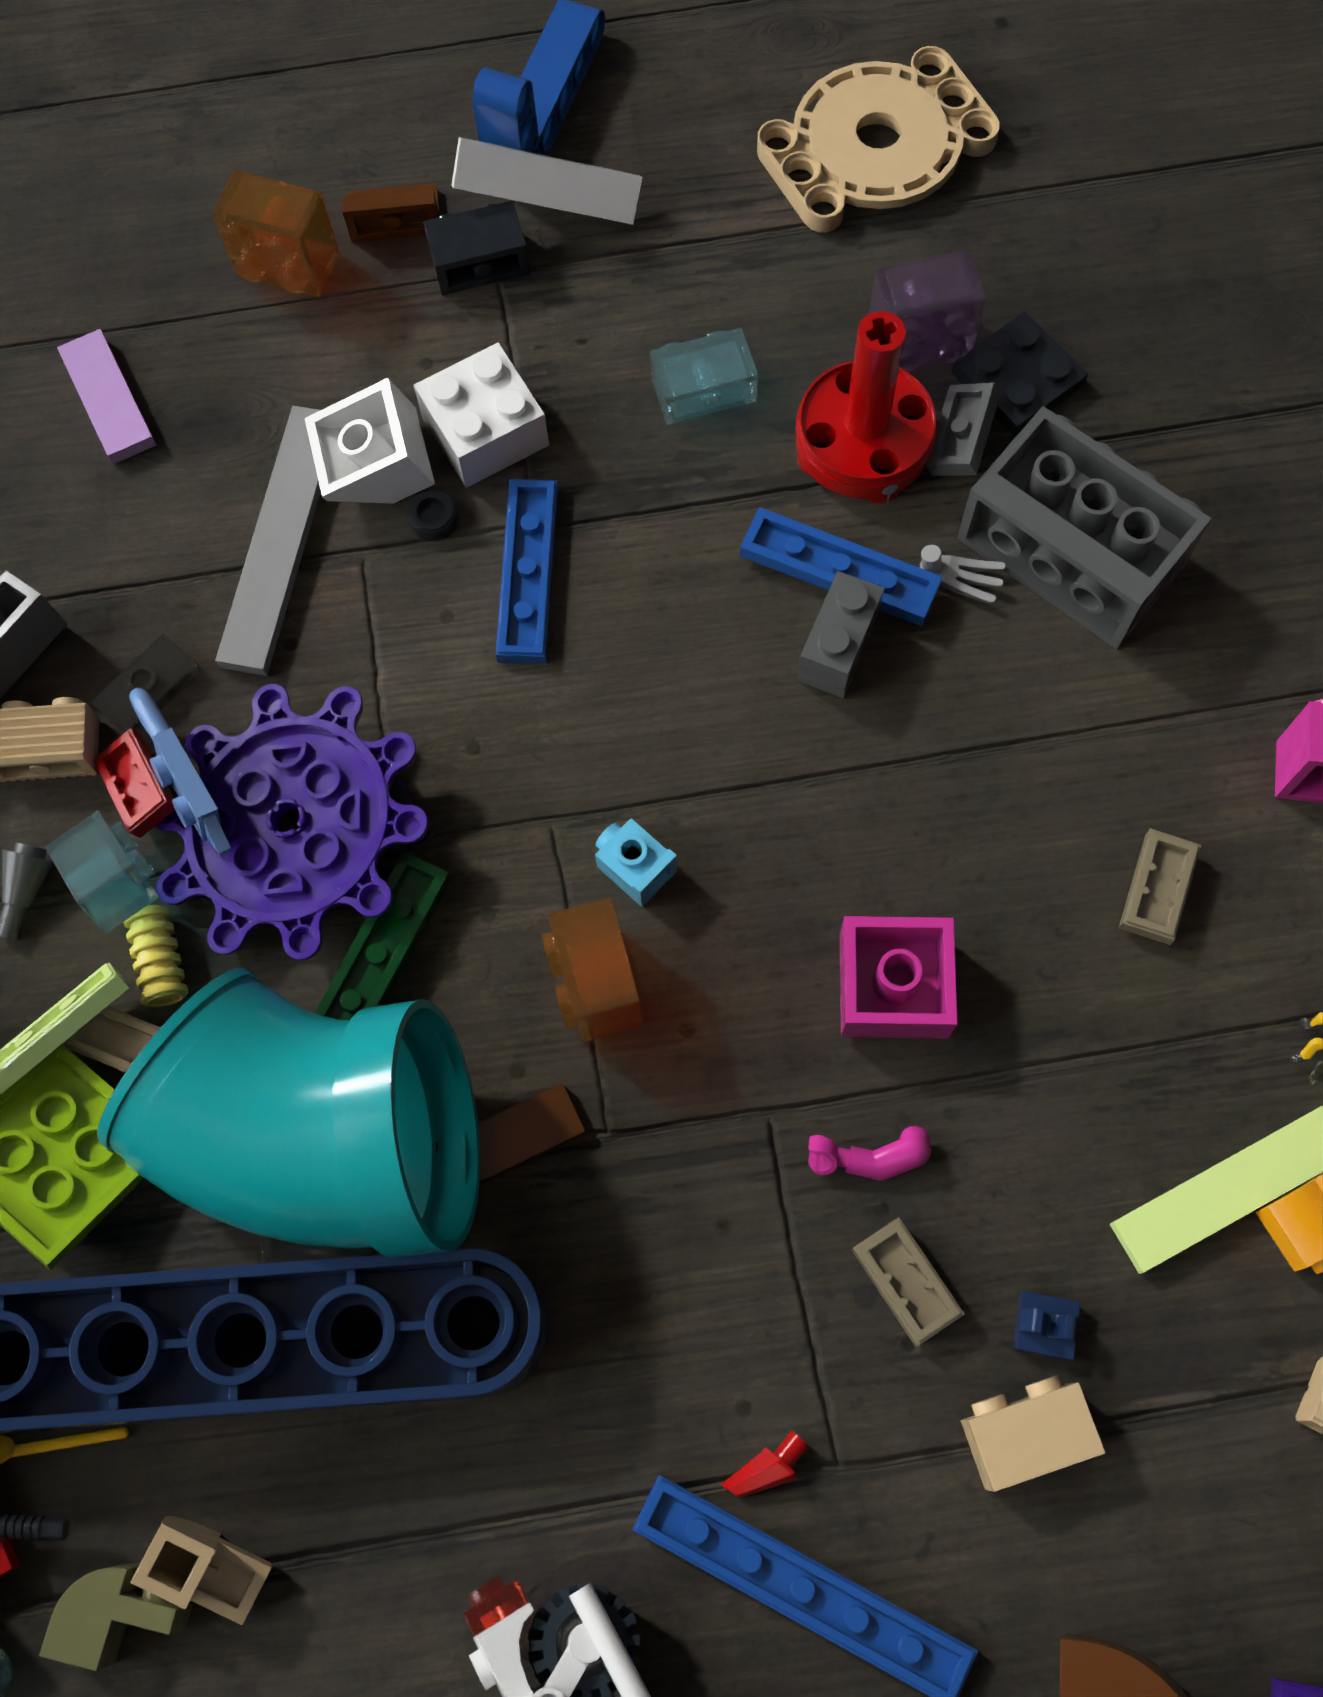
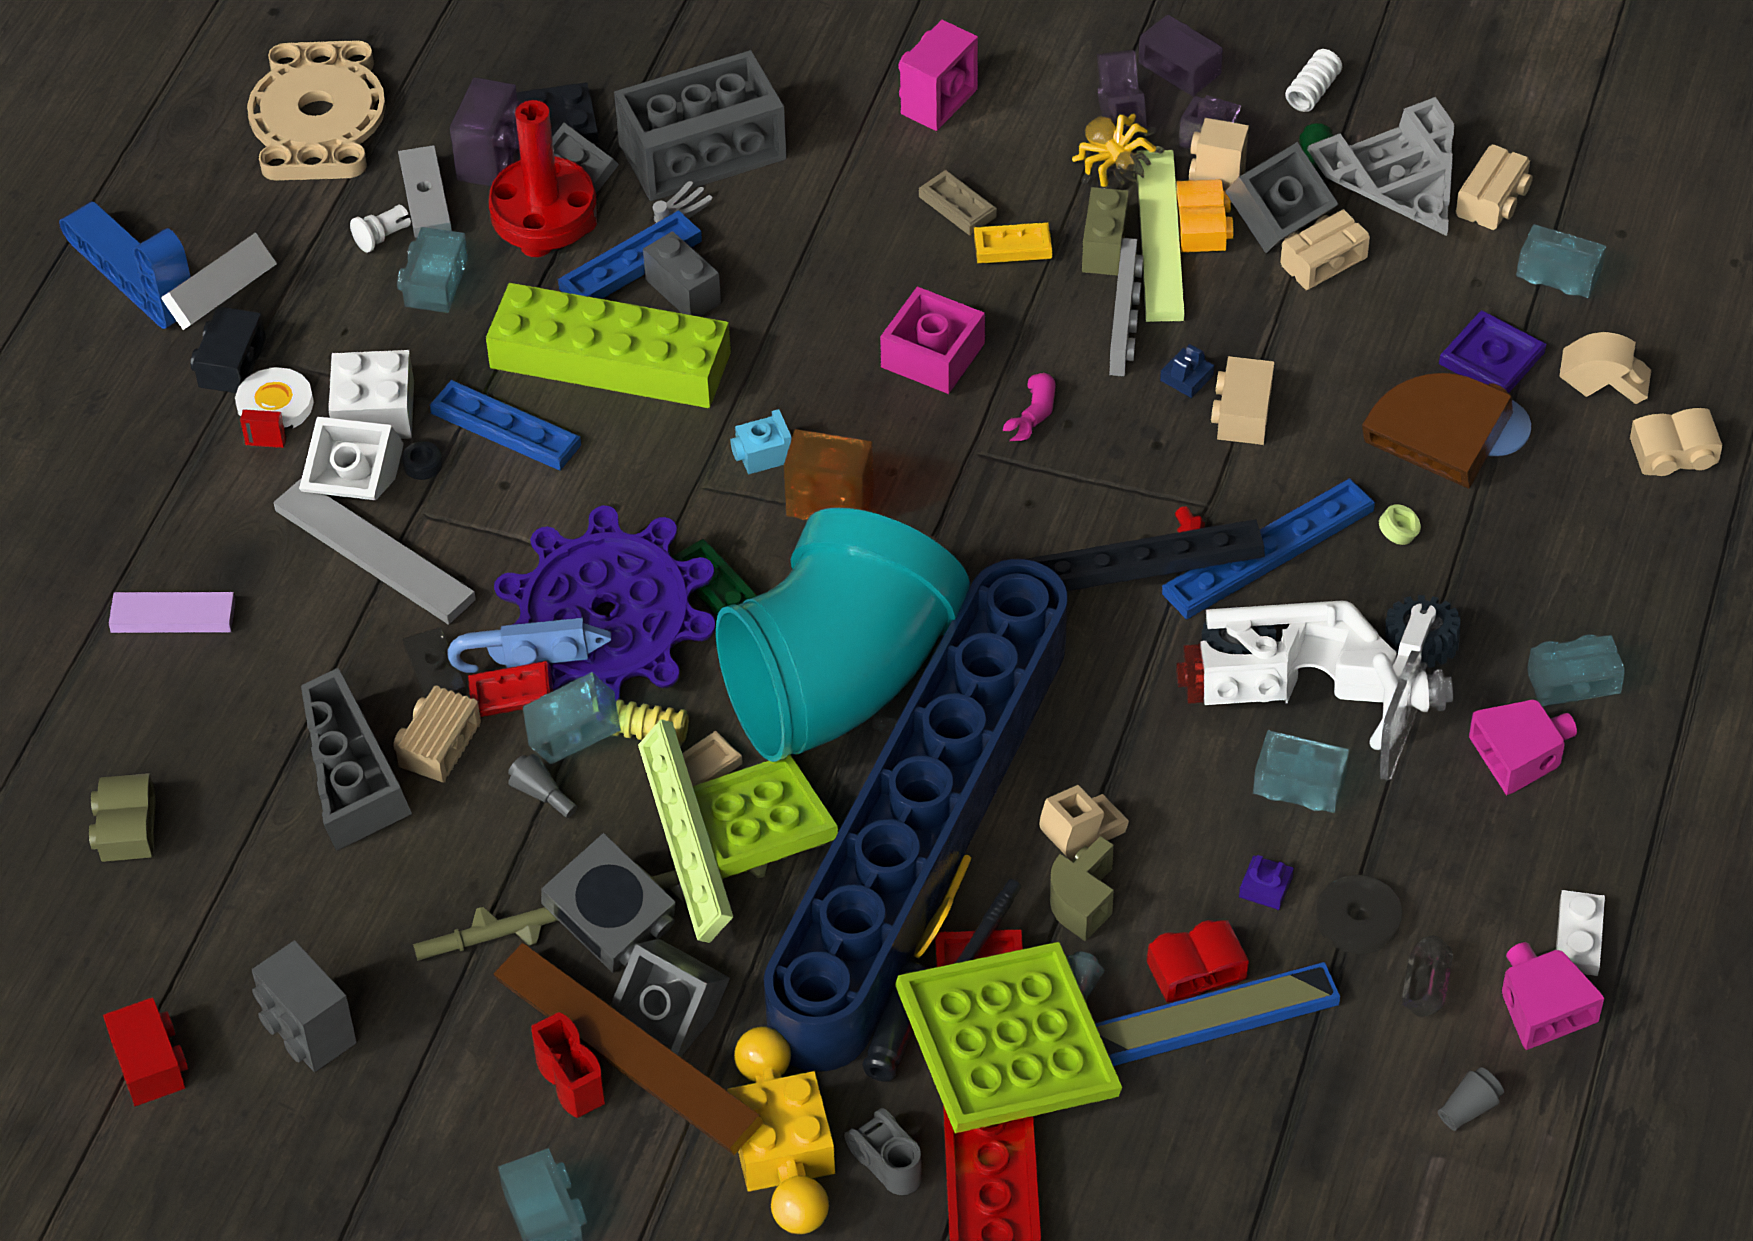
camera: 65 degrees left, 20 degrees down
clear orange brick [212,169,340,297] -> none
reddish brown panel [342,183,440,242] -> none
dark tan plate [851,1217,964,1347] -> none
none -> white tile [235,367,314,428]
none -> red tile [240,409,286,448]
none -> white pin [350,204,411,253]
none -> light grey tile [398,145,452,238]
none -> lime brick [486,283,731,408]
none -> yellow plate [974,223,1052,264]
none -> black plate [1025,519,1265,591]
none -> olive brick [1082,187,1128,276]
none -> light grey plate [1109,238,1143,376]

